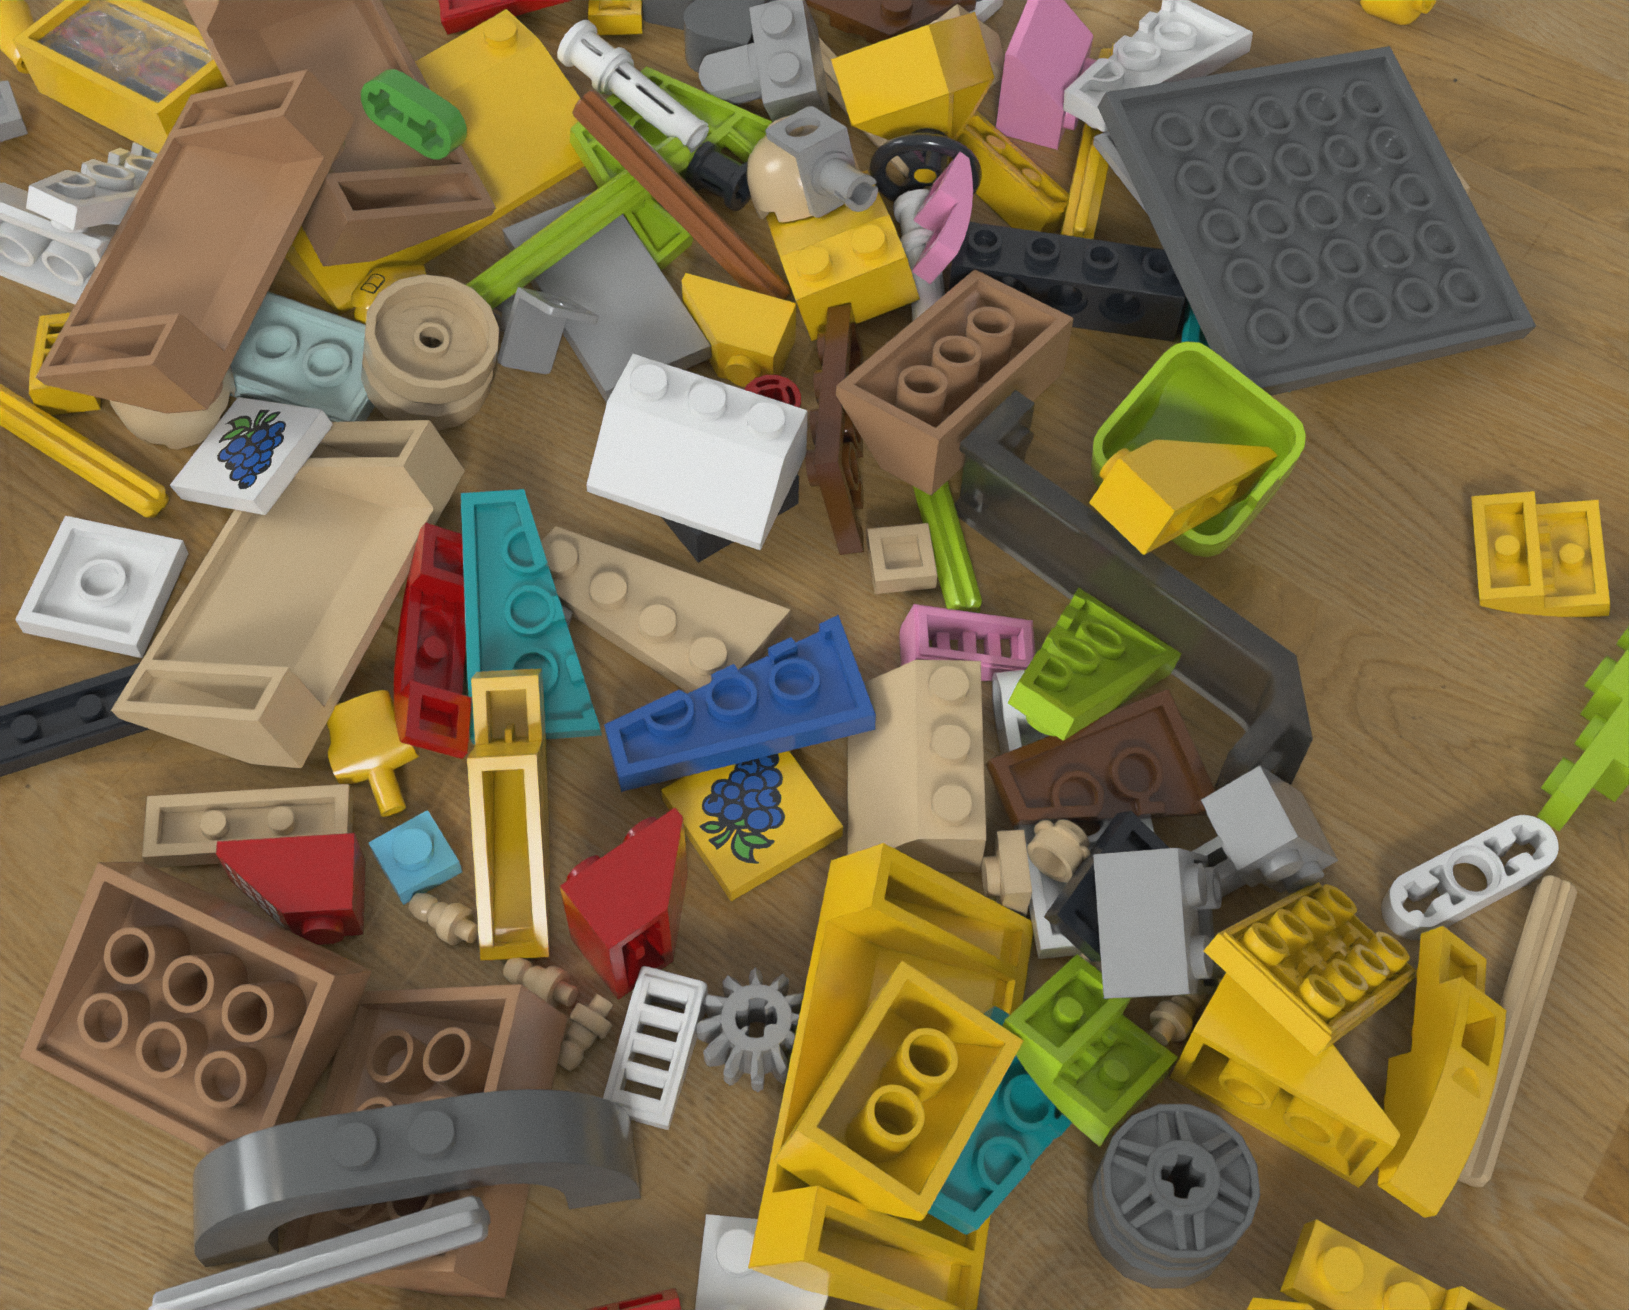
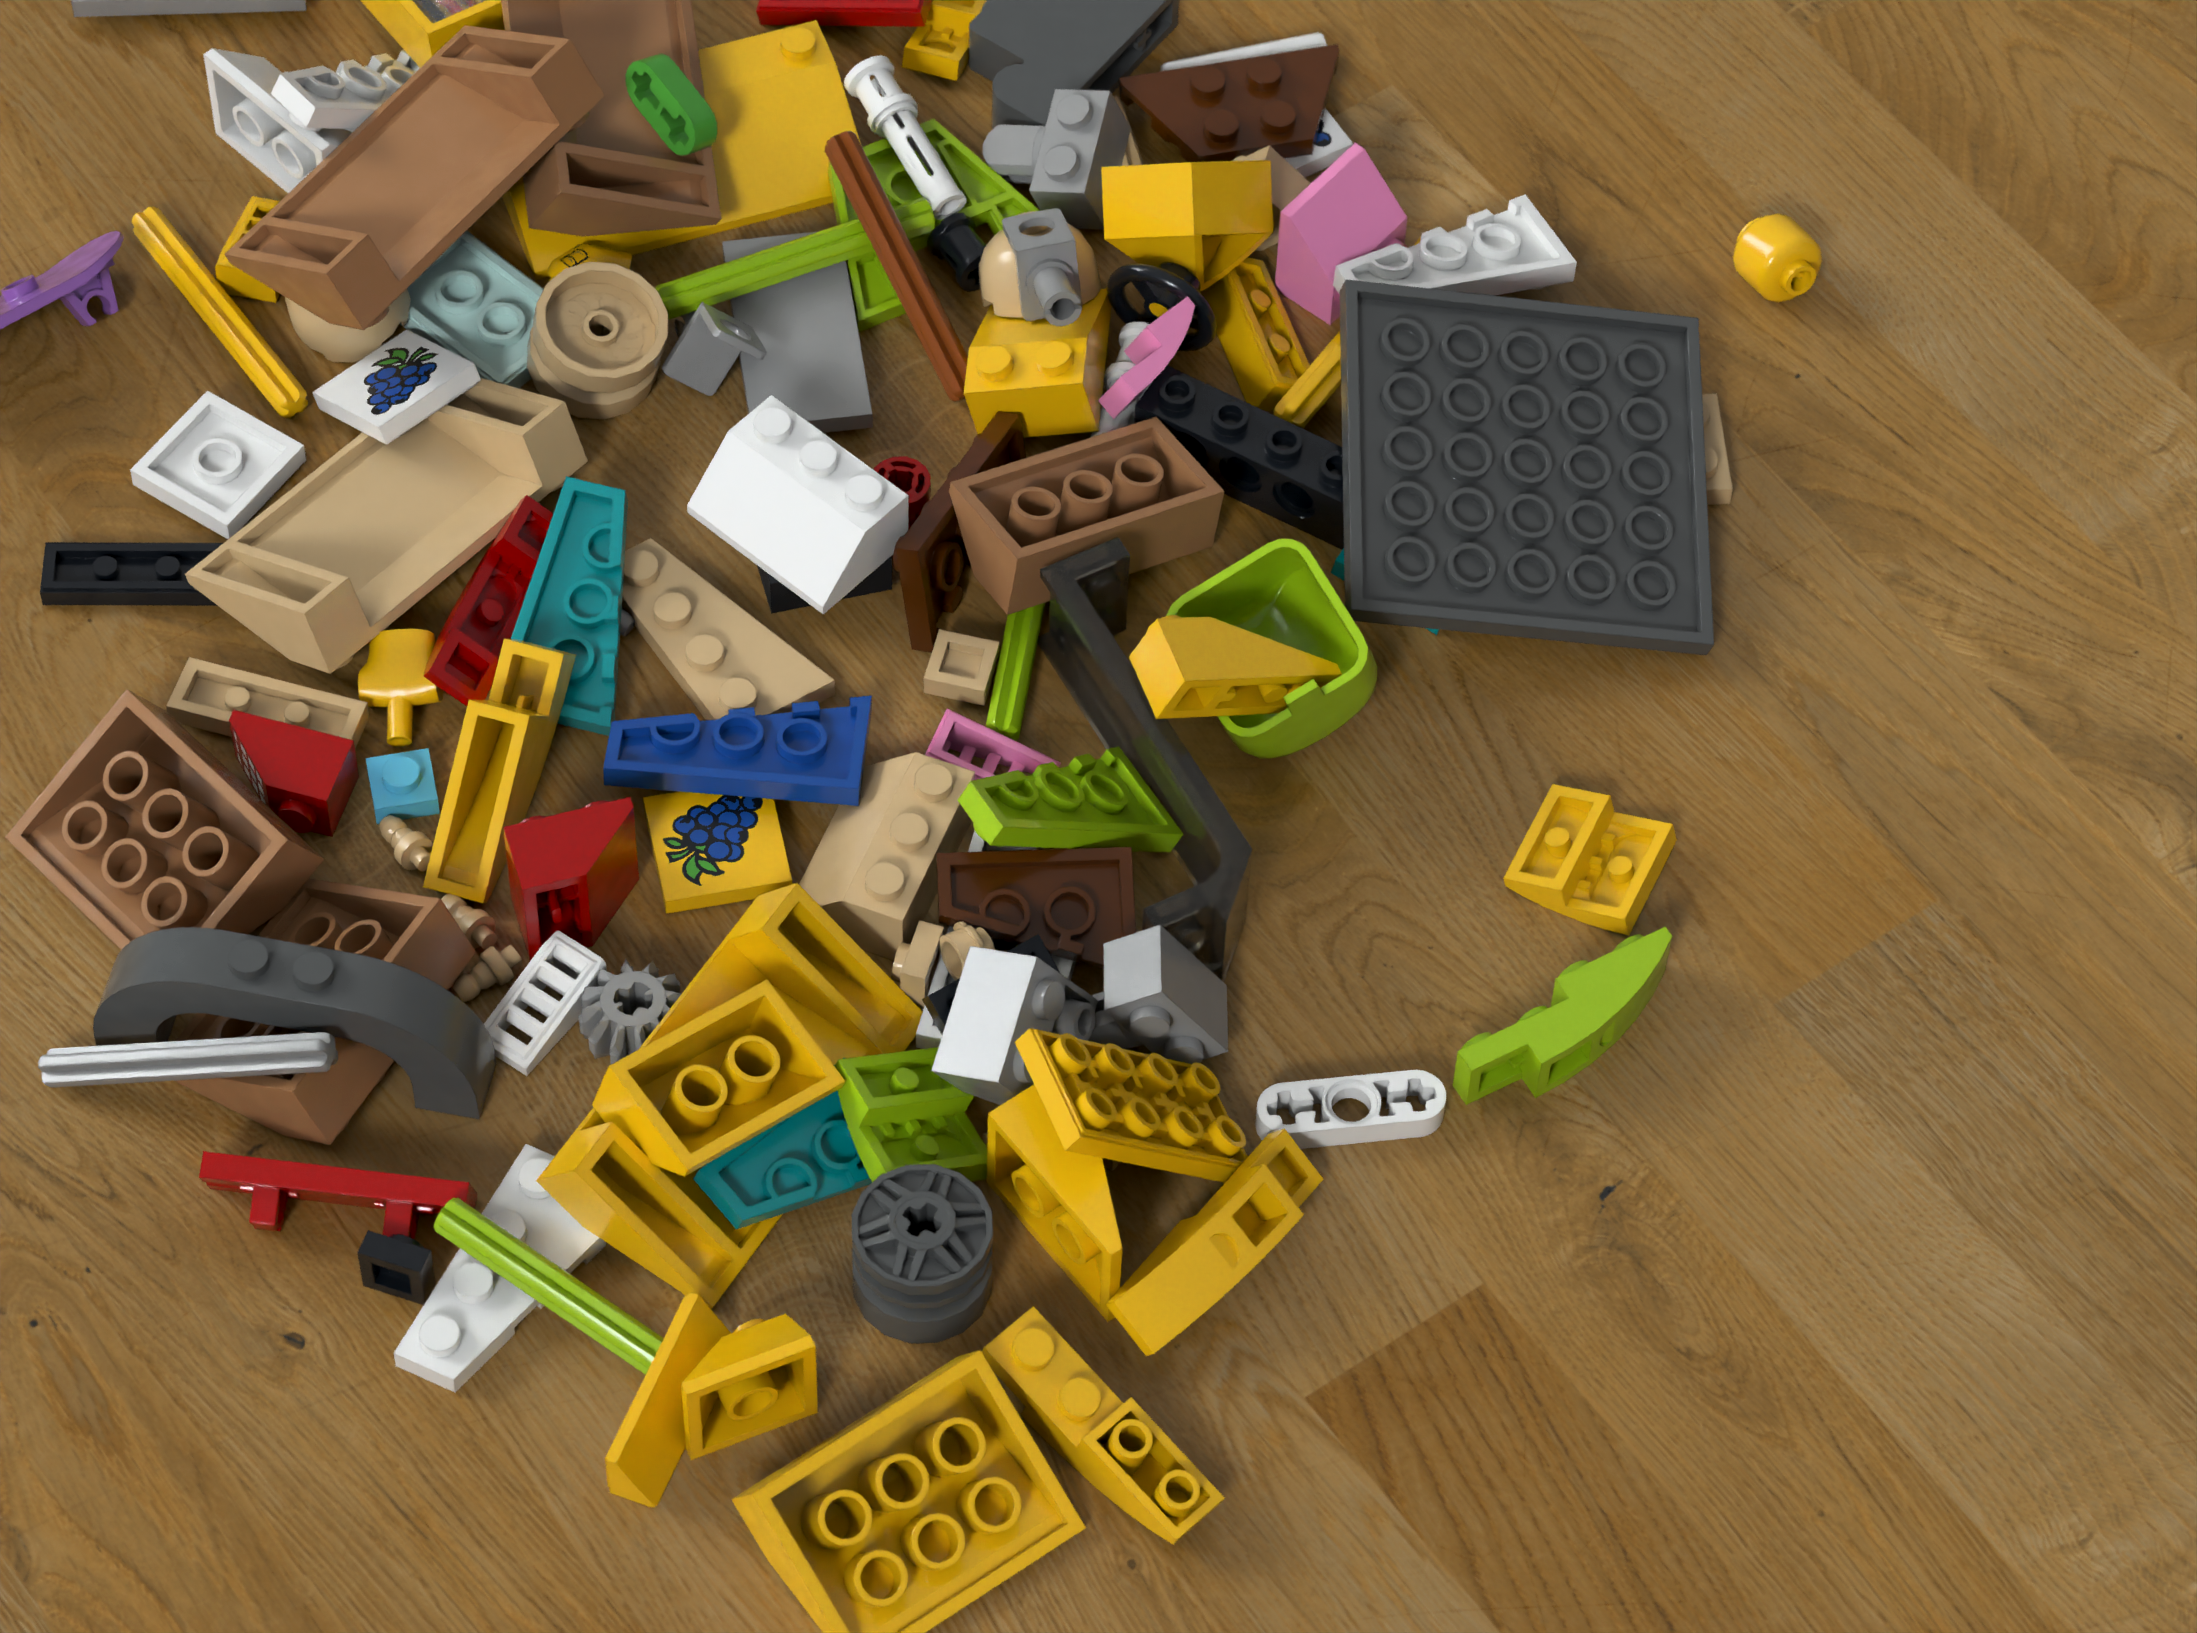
camera: 20 degrees right, 5 degrees down
yellow slope [682,273,796,387] -> none
tan axle [1458,875,1577,1188] -> none

